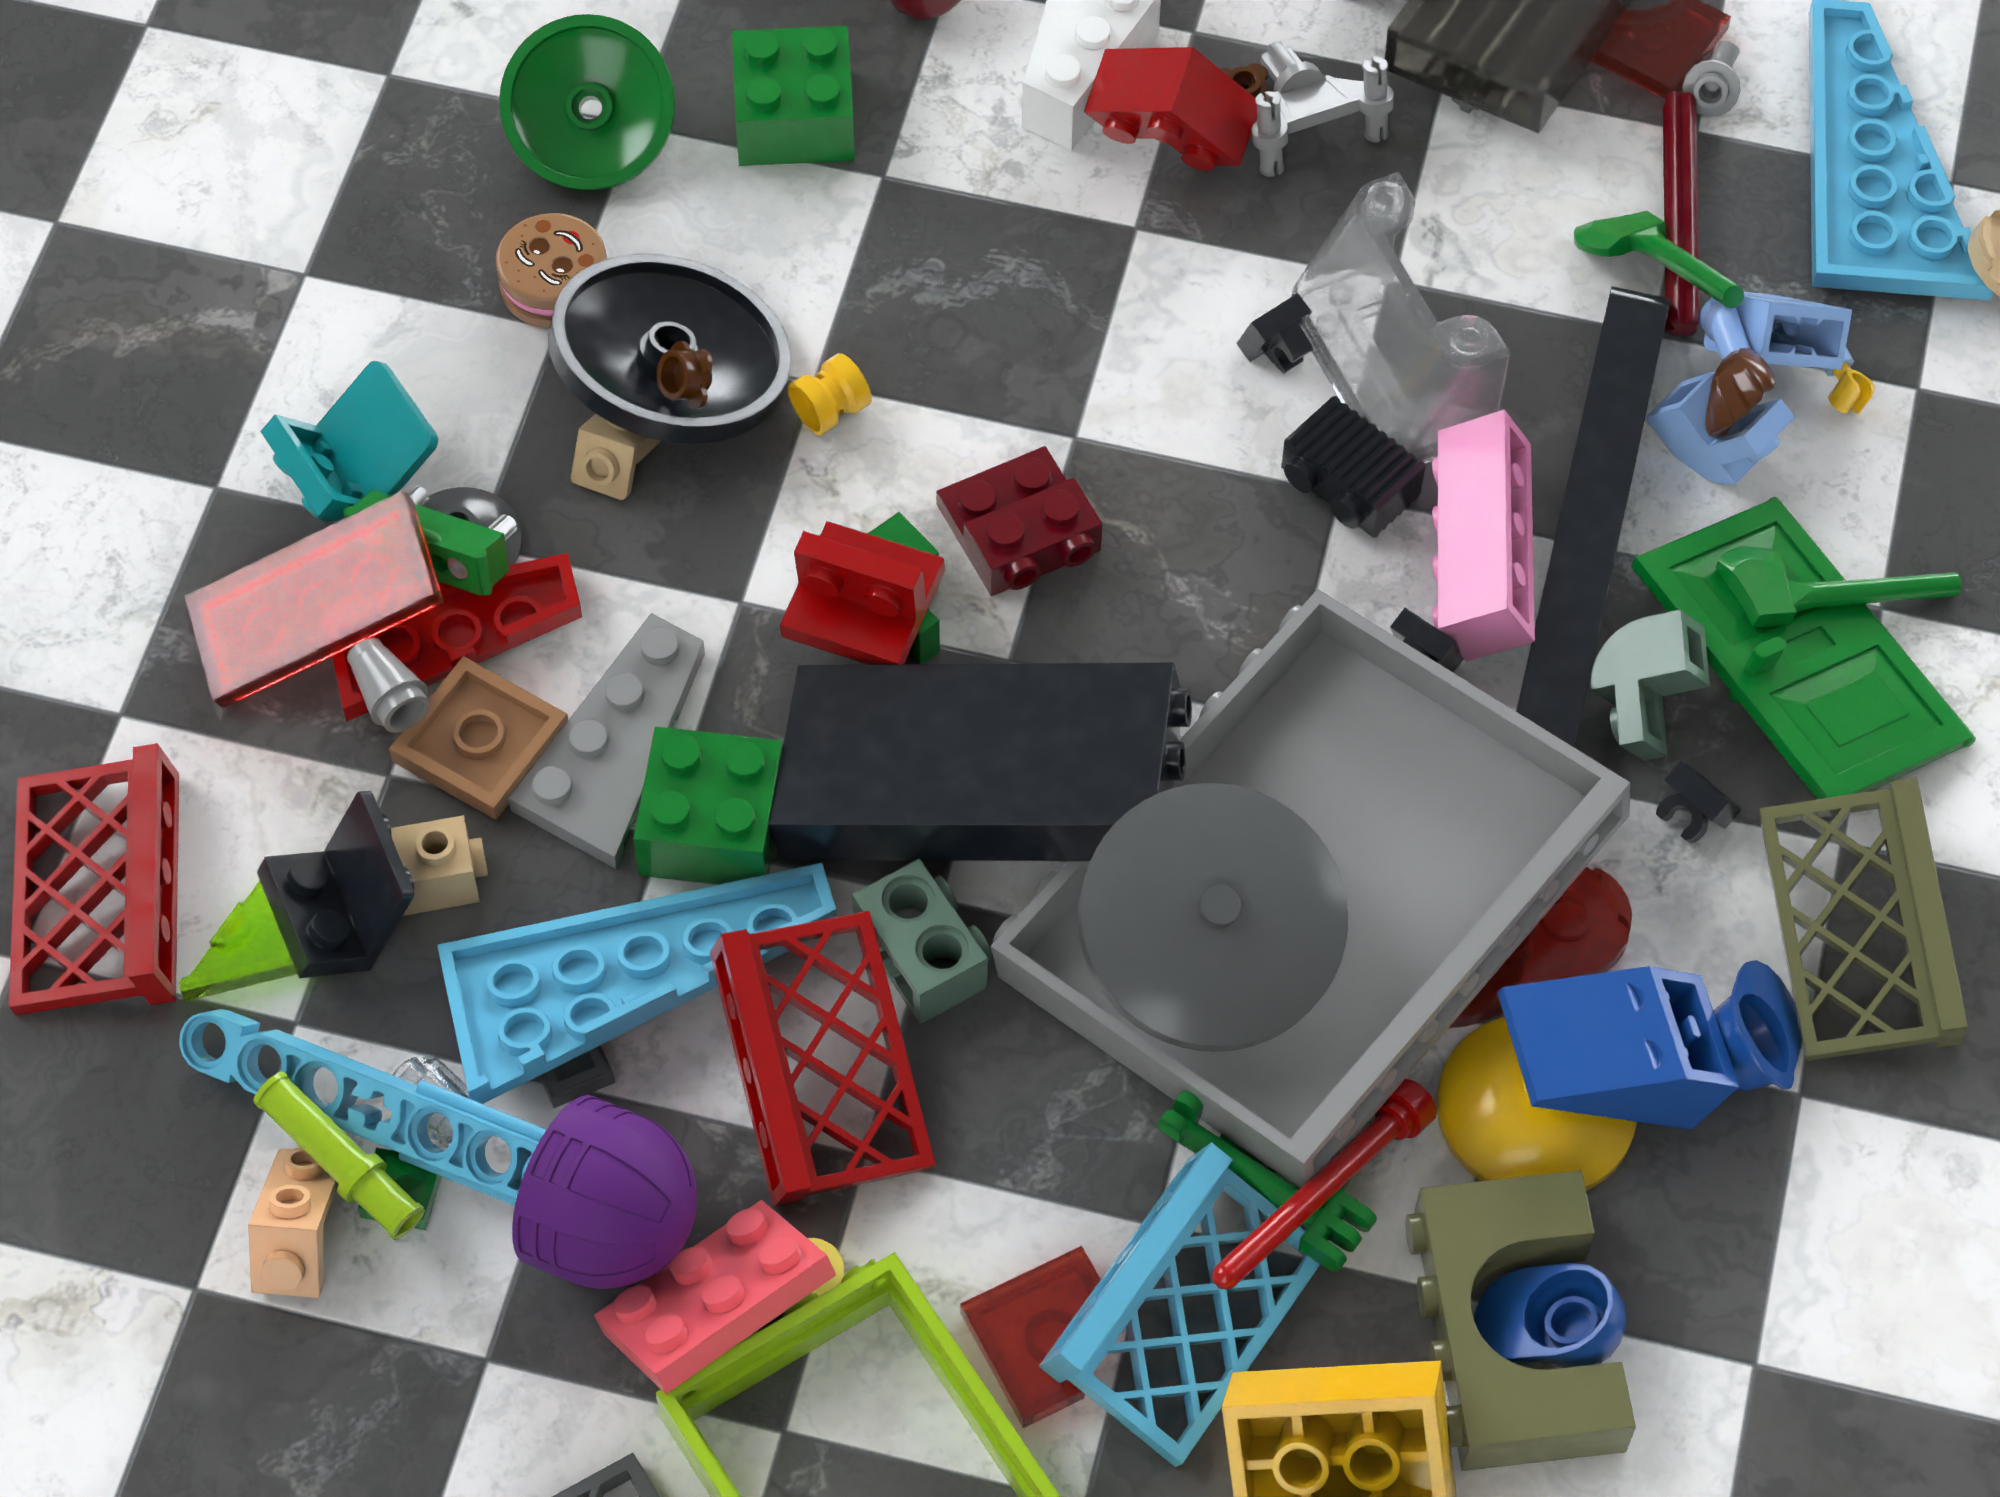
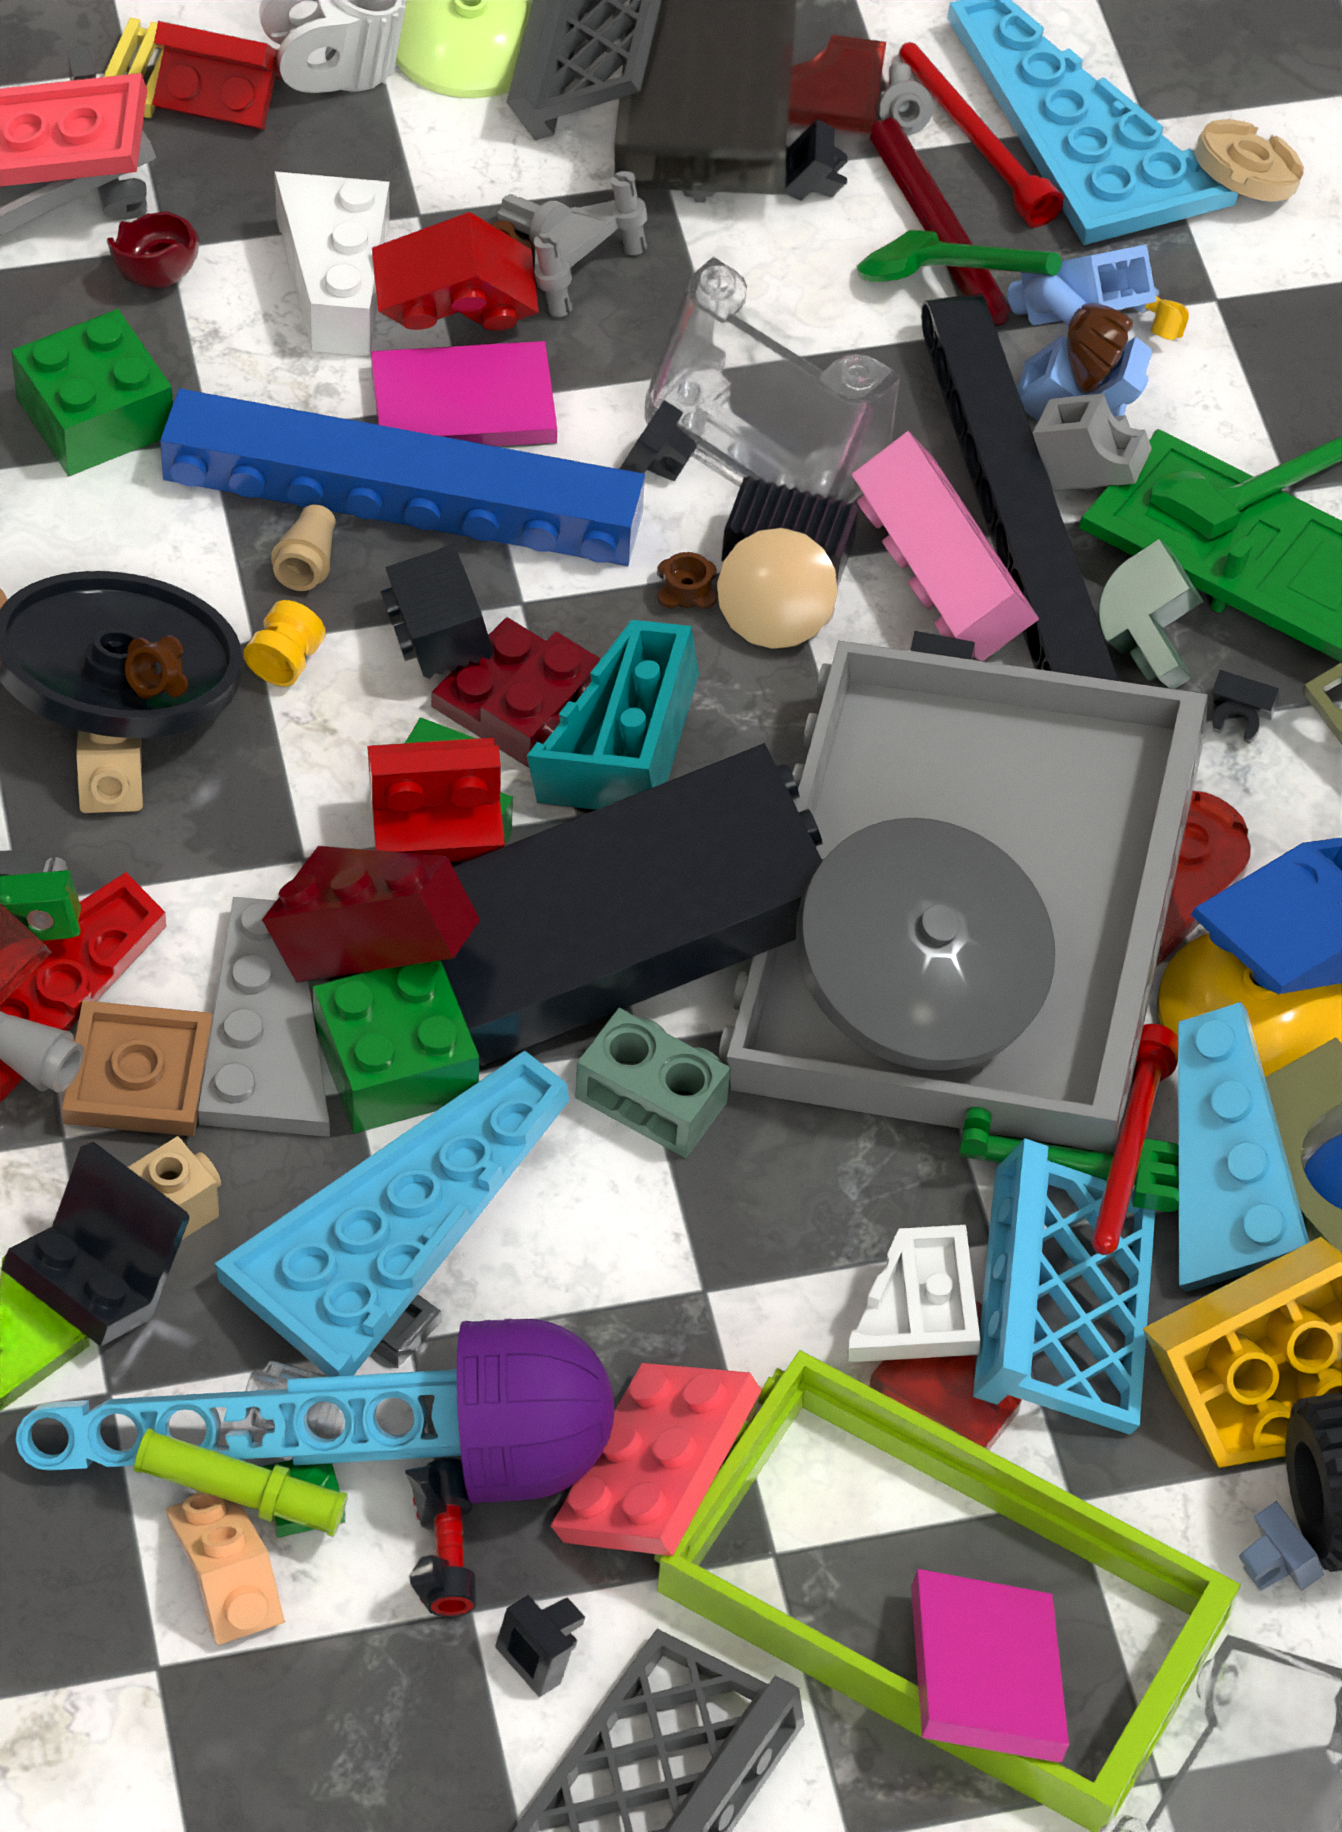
camera: 30 degrees left, 5 degrees down
red fence [709,911,936,1208] -> none
none -> blue brick [160,388,645,566]
none -> dark red wedge [262,846,480,982]
none -> tan cone [271,505,336,591]
none -> dark pink tile [371,341,558,446]
none -> black brick [380,544,494,679]
none -> black piece [405,1458,477,1617]
none -> black tile [495,1595,585,1697]
none -> teal wedge [527,620,699,810]
none -> reddish brown plate [657,552,717,610]
none -> tan dish [717,528,838,649]
none -> black tile [783,119,848,201]
none -> white wing [847,1225,980,1362]
none -> red piece [899,42,1064,228]
none -> light grey brick [1033,393,1152,491]
none -> medium azure wing [1178,1002,1309,1292]

